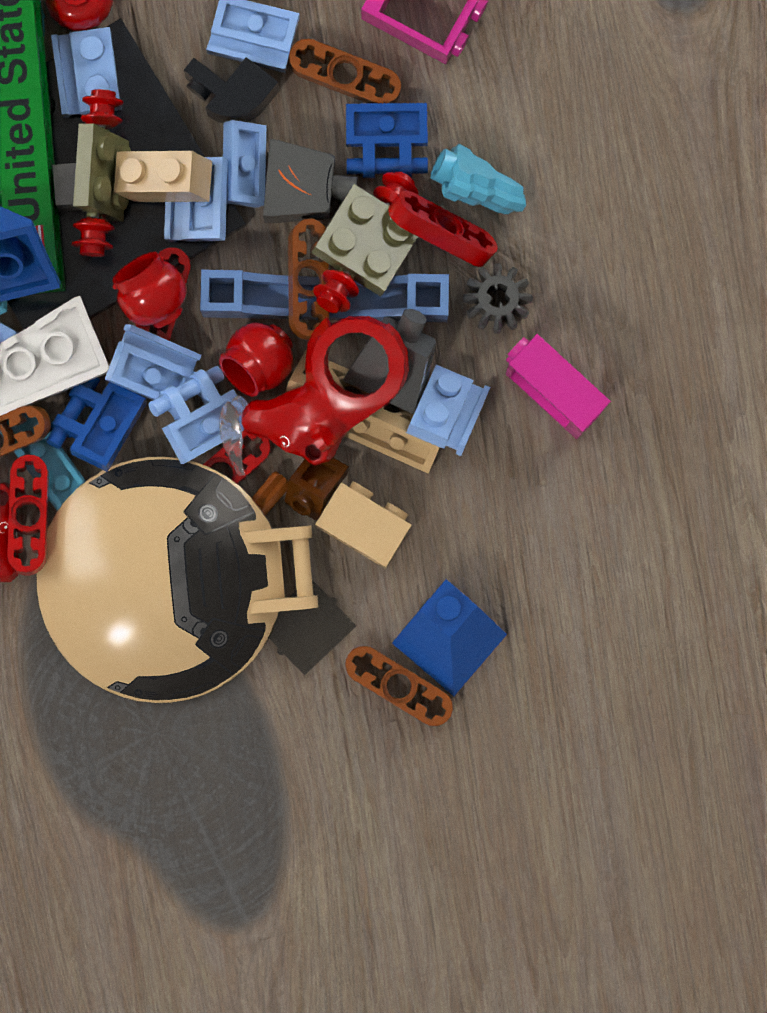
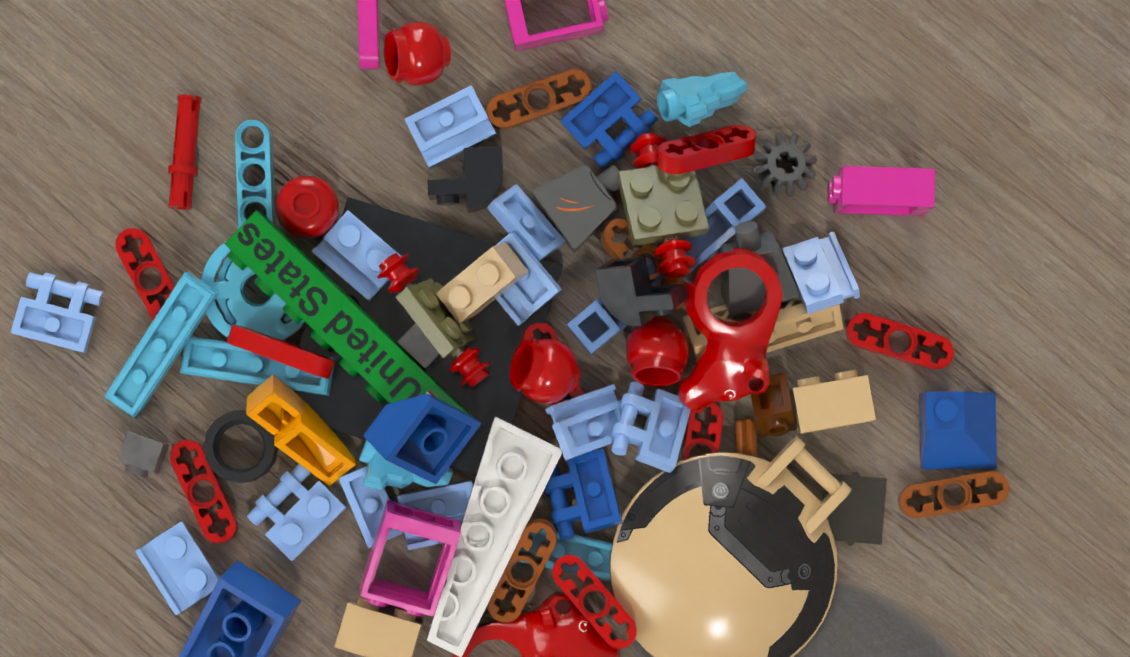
camera: 45 degrees left, 0 degrees up
clear bar [219,396,248,476] -> none
none -> black brick [596,257,689,326]
none -> red beam [845,313,954,370]

